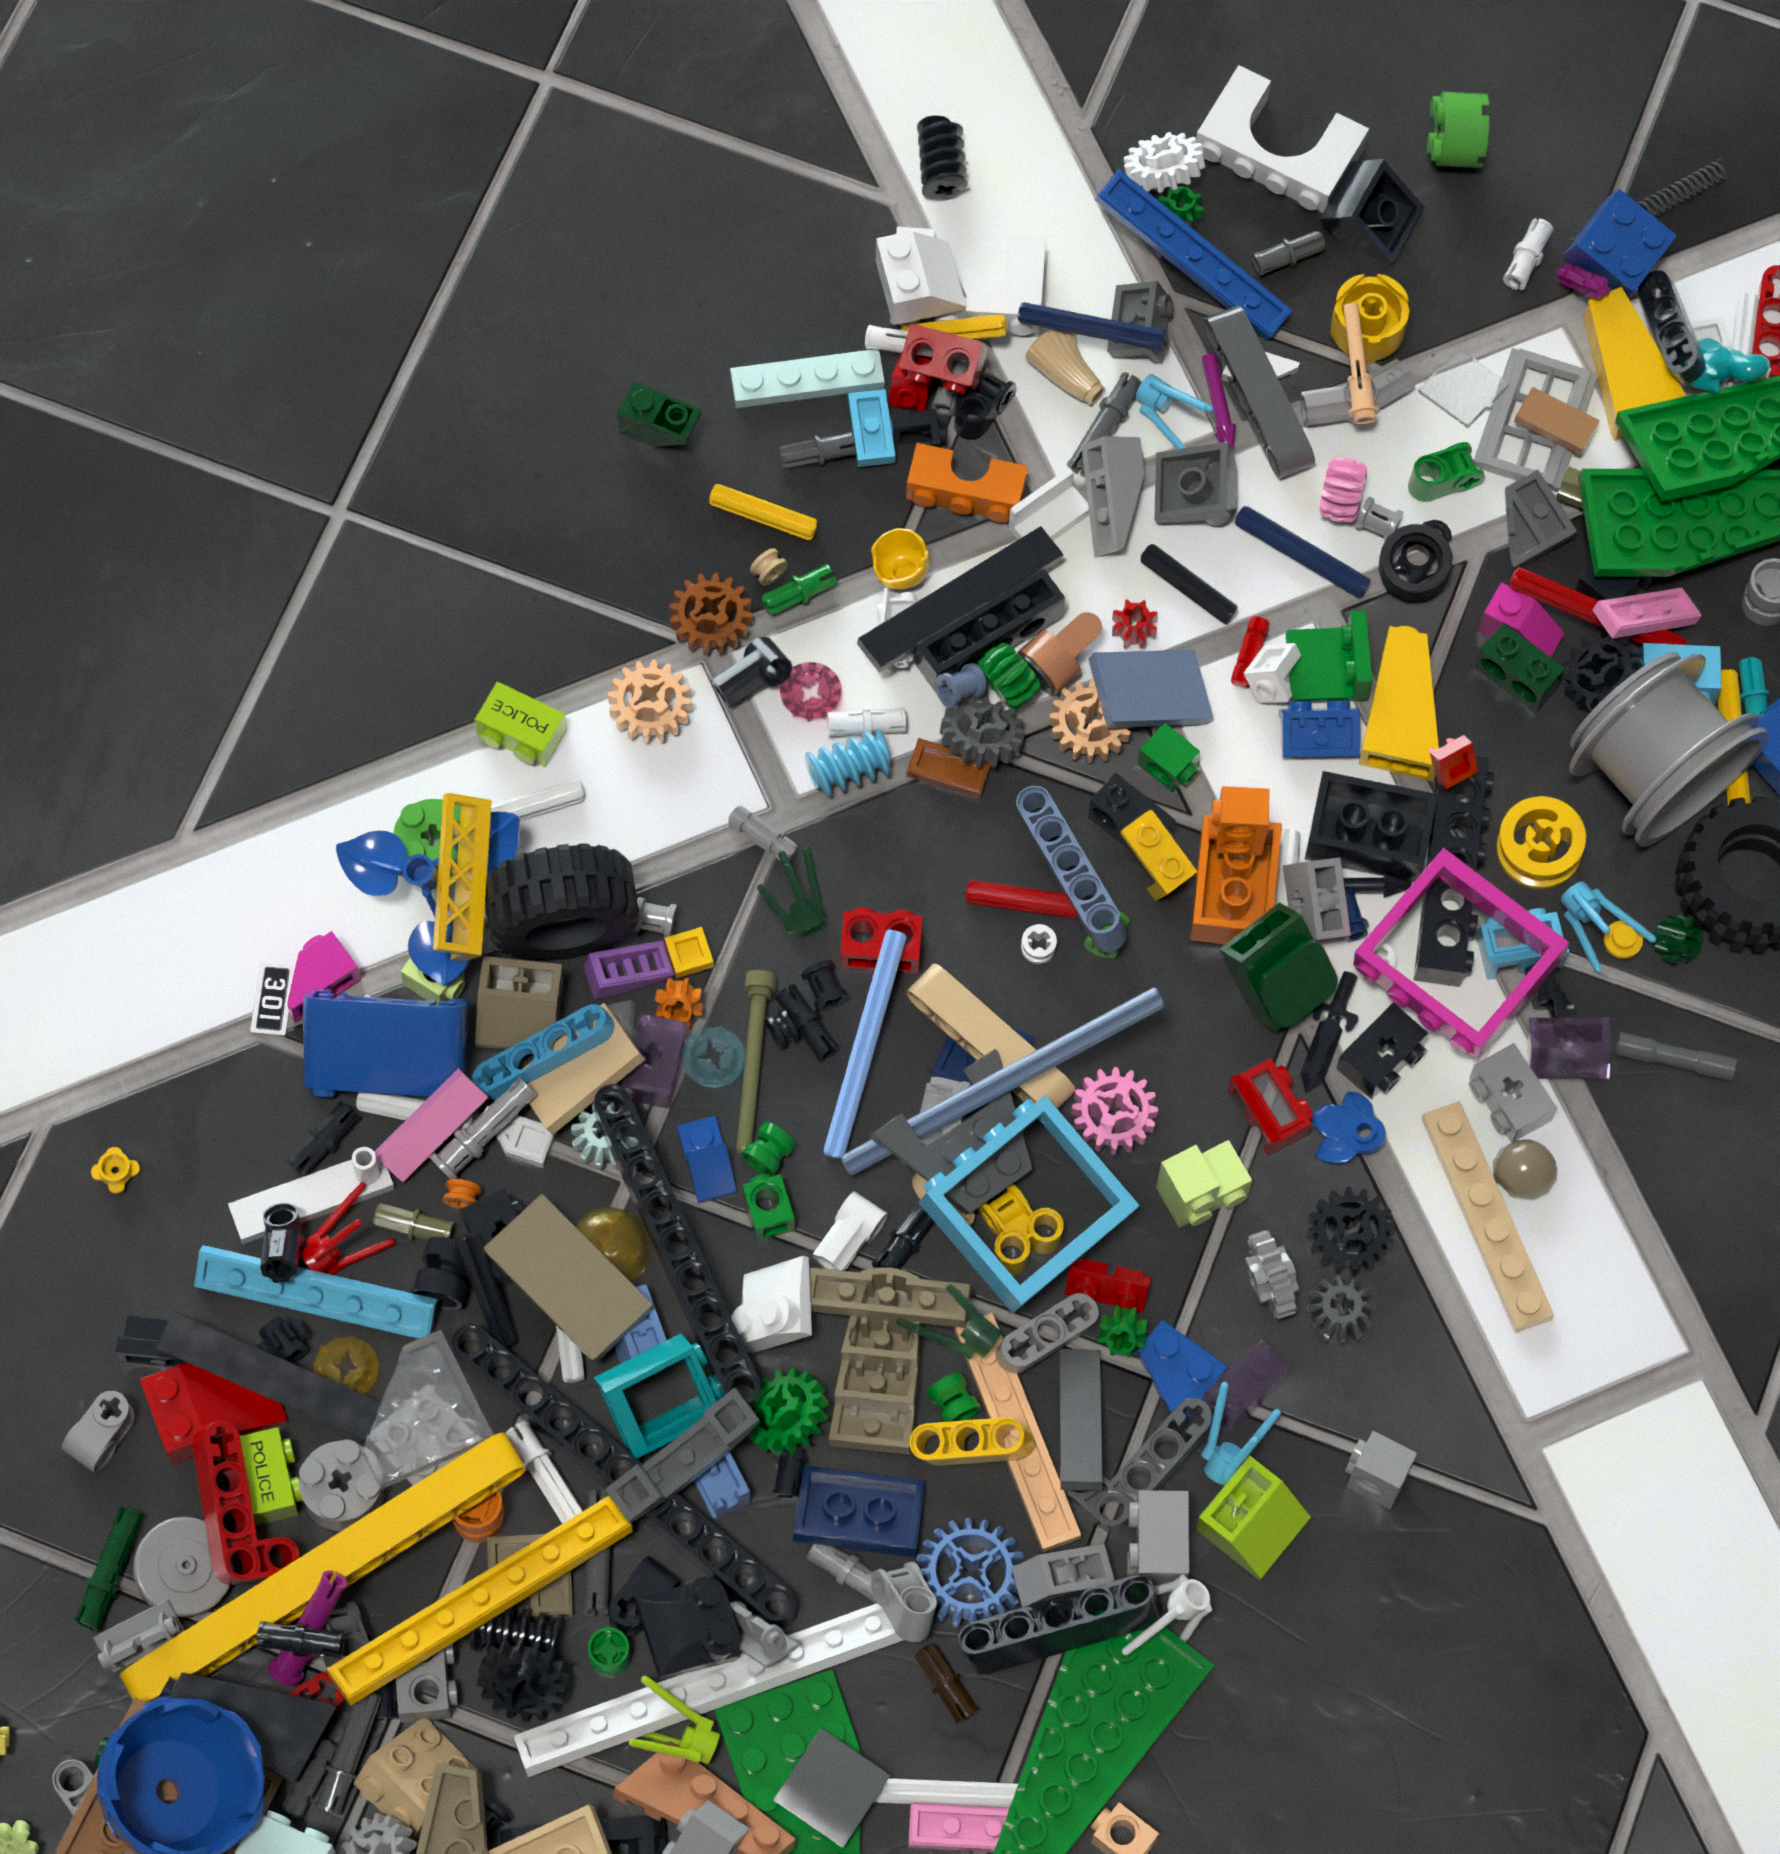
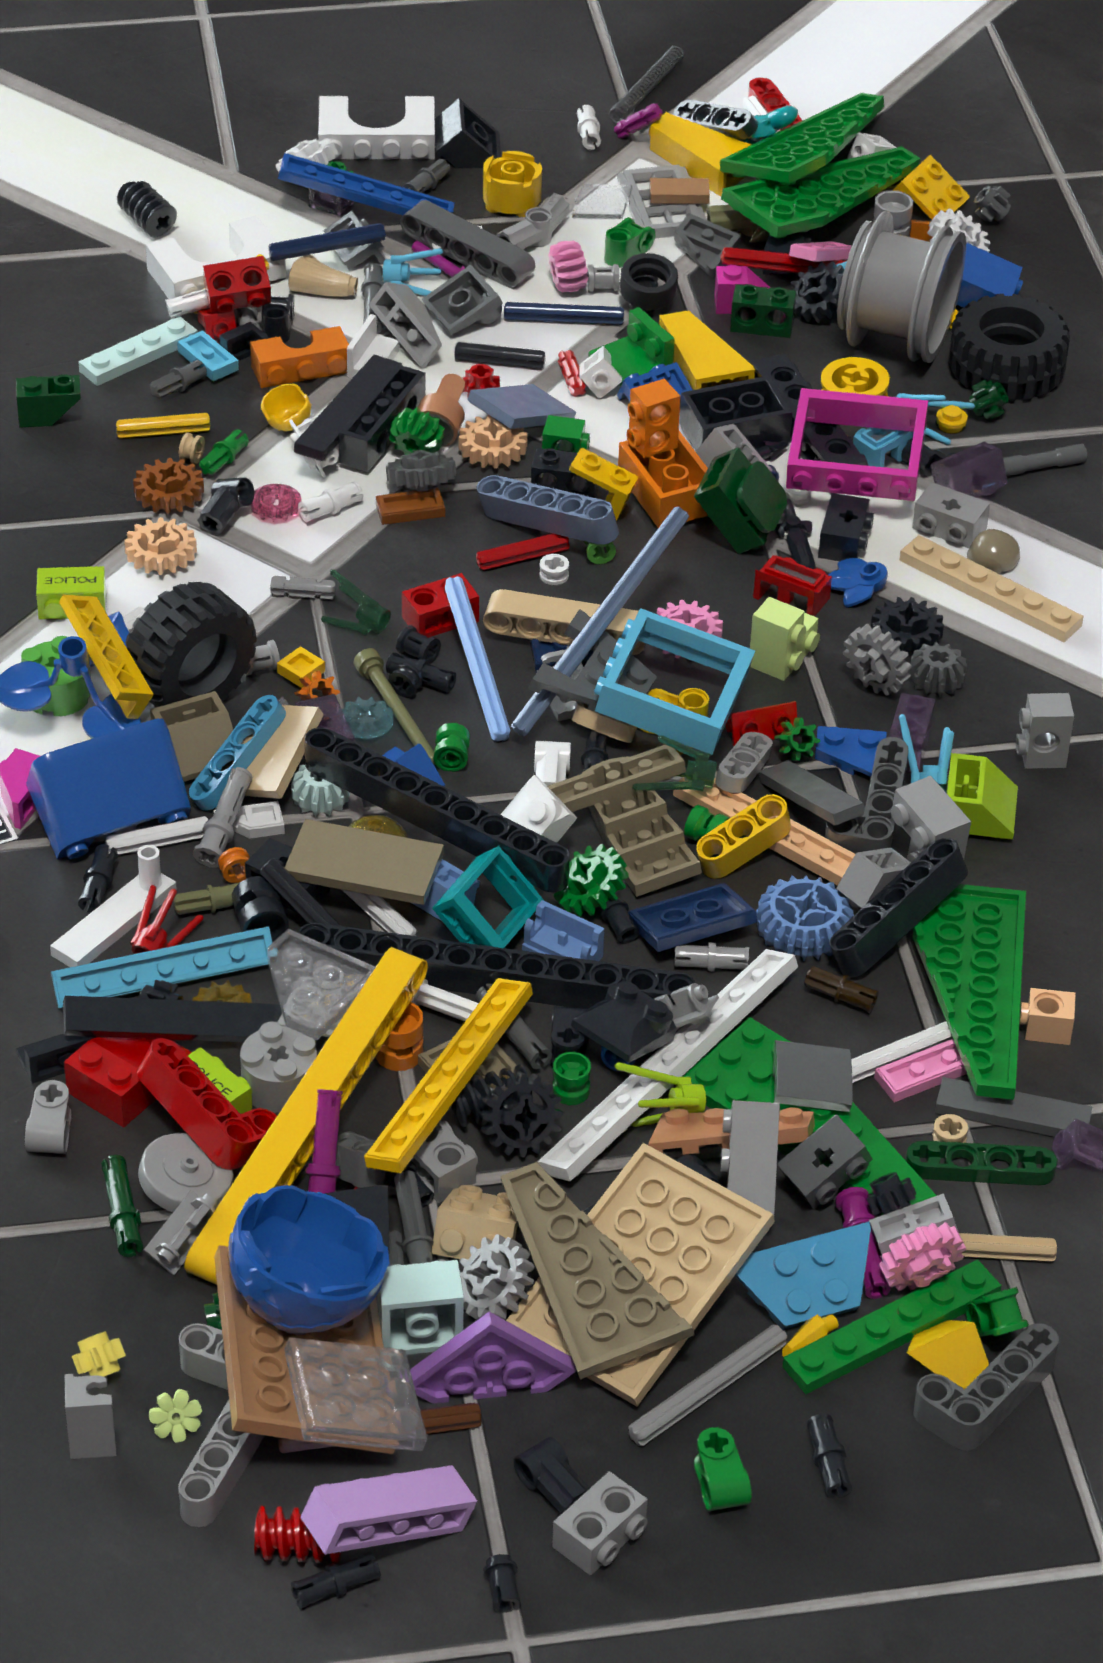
camera: 30 degrees left, 25 degrees down
black pin [256,1621,345,1659] -> none
black piece [260,1203,305,1283] -> none
bright pink tile [374,1068,488,1182] -> none
medium lavender slope [584,940,674,1000] -> none
dark grey slope [605,1388,760,1523] -> none
green brick [742,1174,795,1242] -> none
medium azure piece [805,728,891,796] -> none
light grey piece [871,1562,937,1642] -> none
white slope [875,231,966,325] -> none
sand blue bush [935,663,986,707] -> none
white plant [1122,1575,1212,1655] -> none
light nougat pin [1343,303,1379,424] -> none
bright green brick [1427,91,1489,168] -> none
red tile [1429,735,1479,790] -> none
blue brick [1563,189,1677,297] -> none

